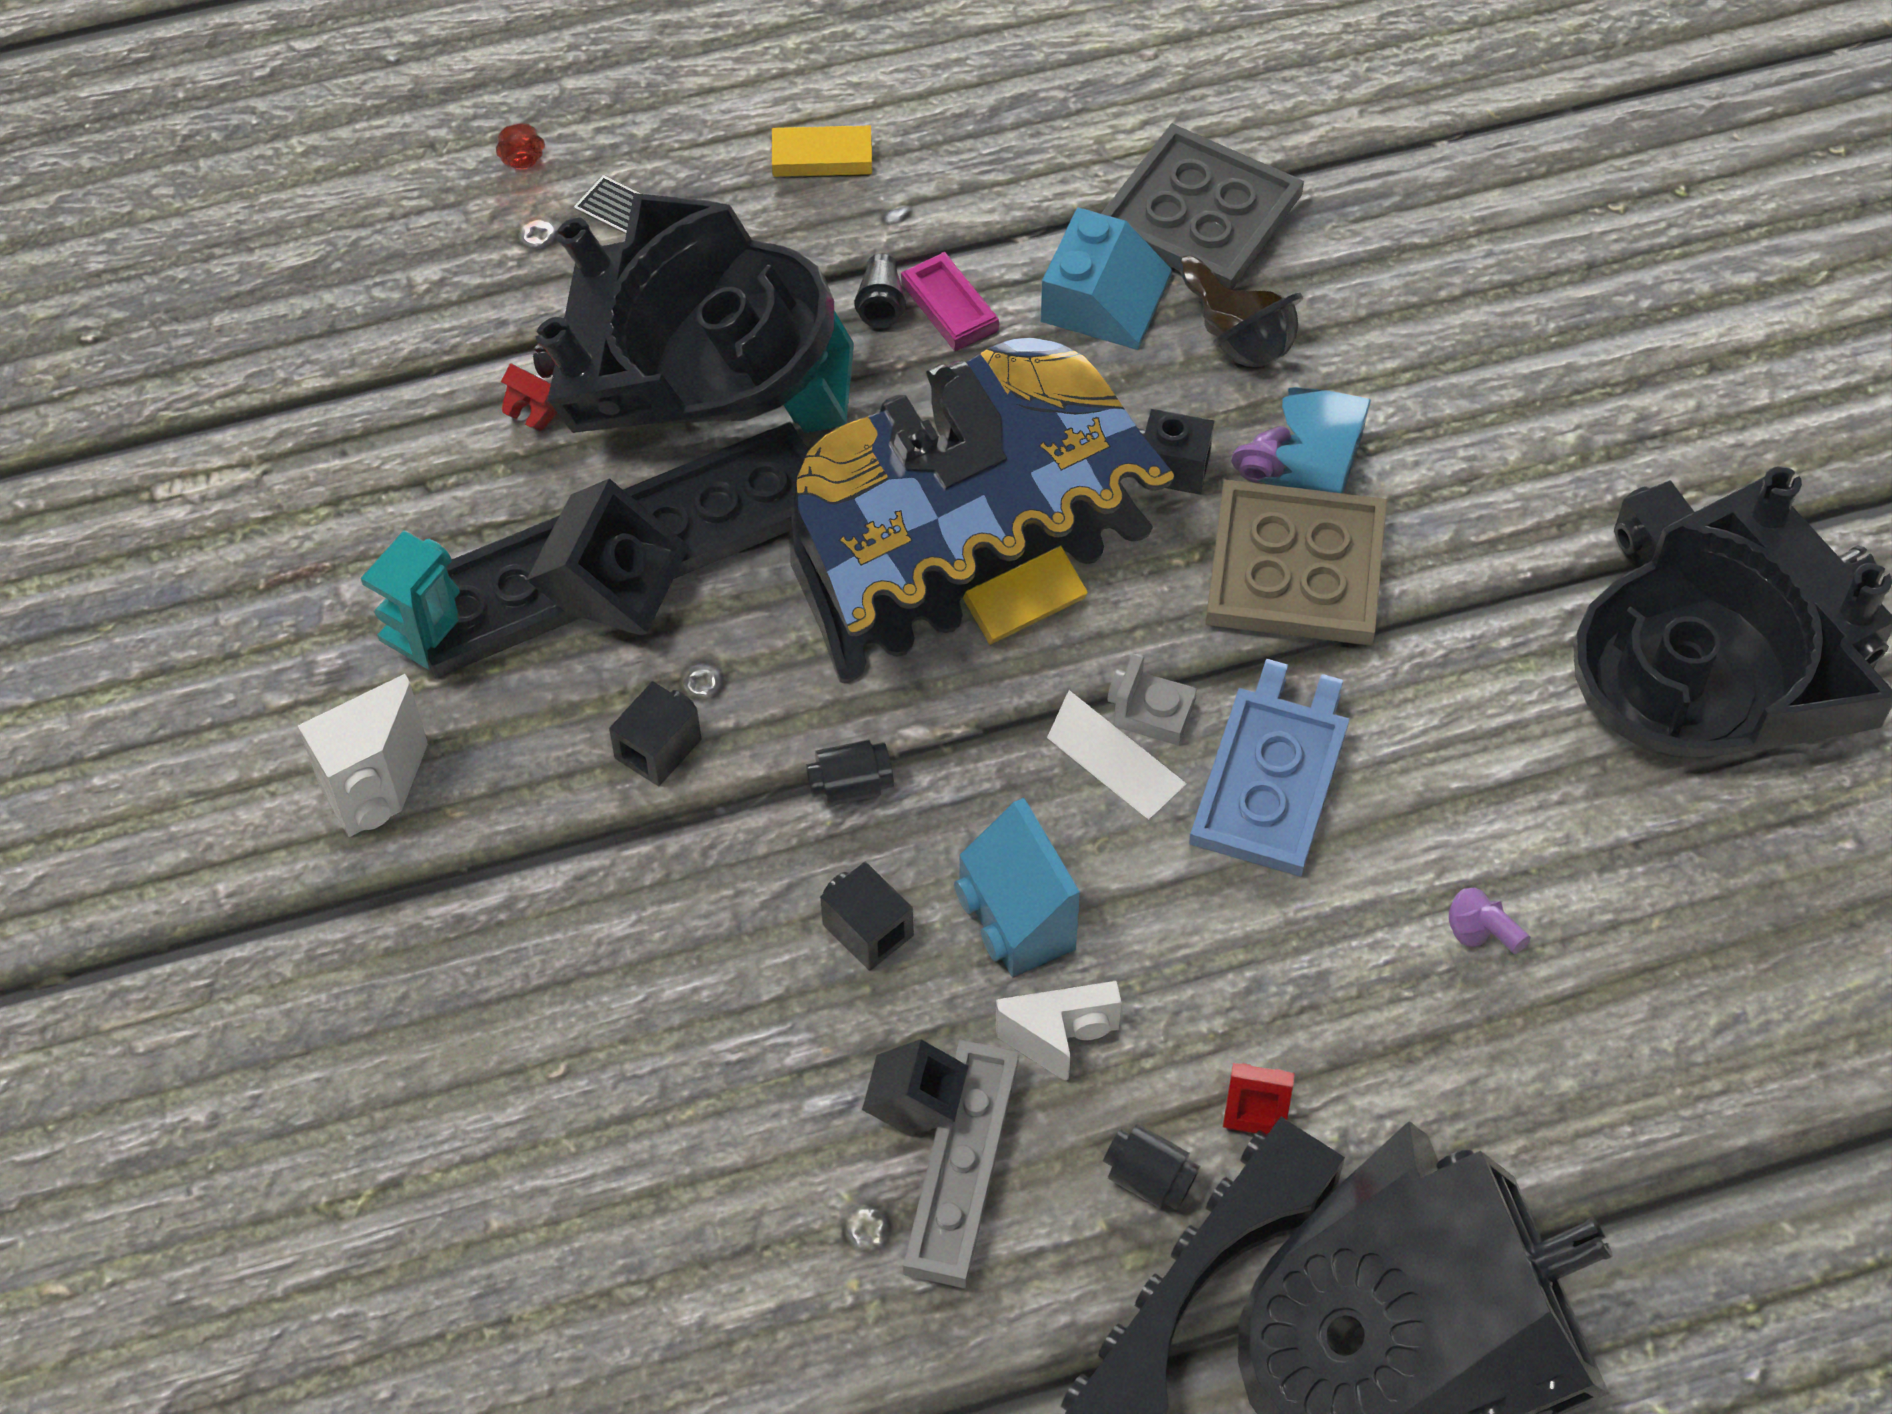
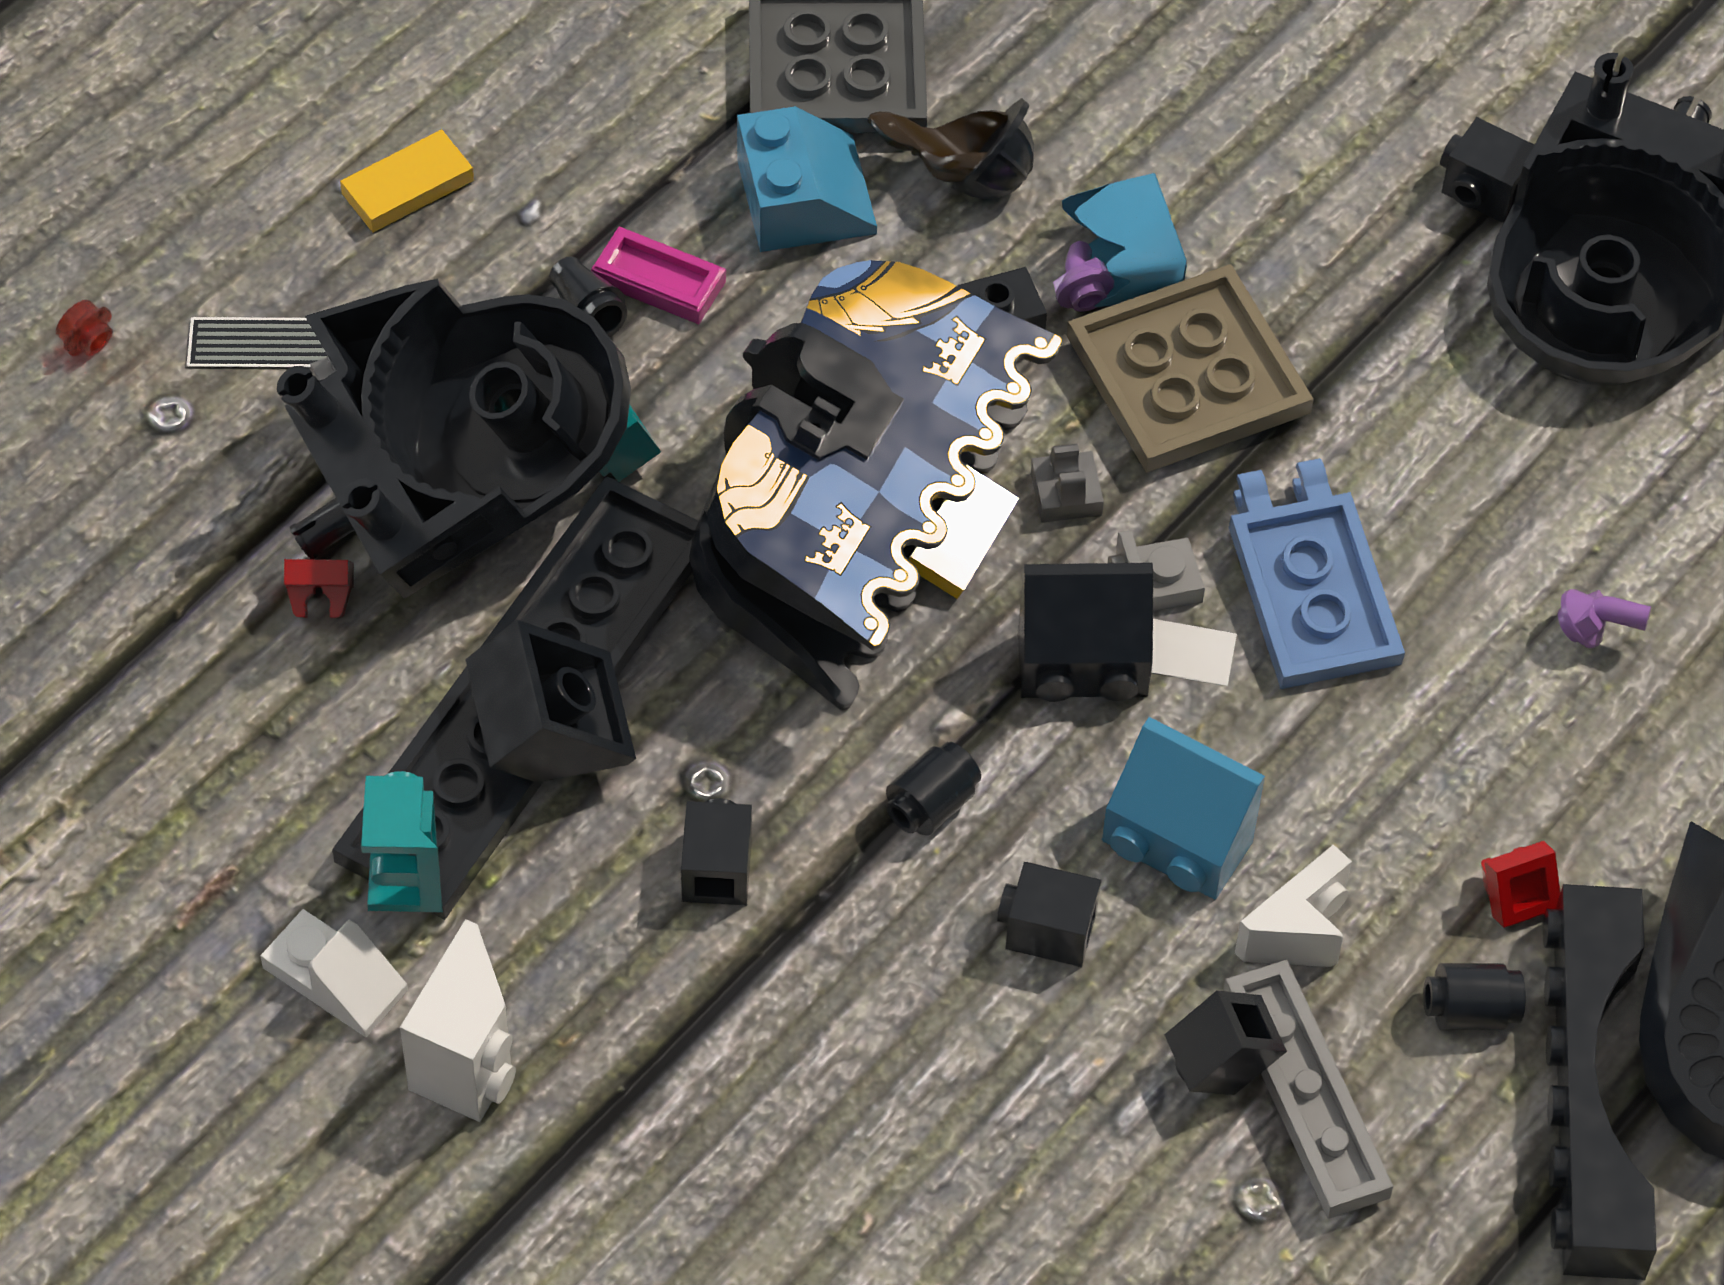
camera: 35 degrees left, 0 degrees up
none -> white slope [260,909,408,1037]
none -> black slope [1018,563,1153,702]
none -> flat silver tile [1030,444,1104,523]

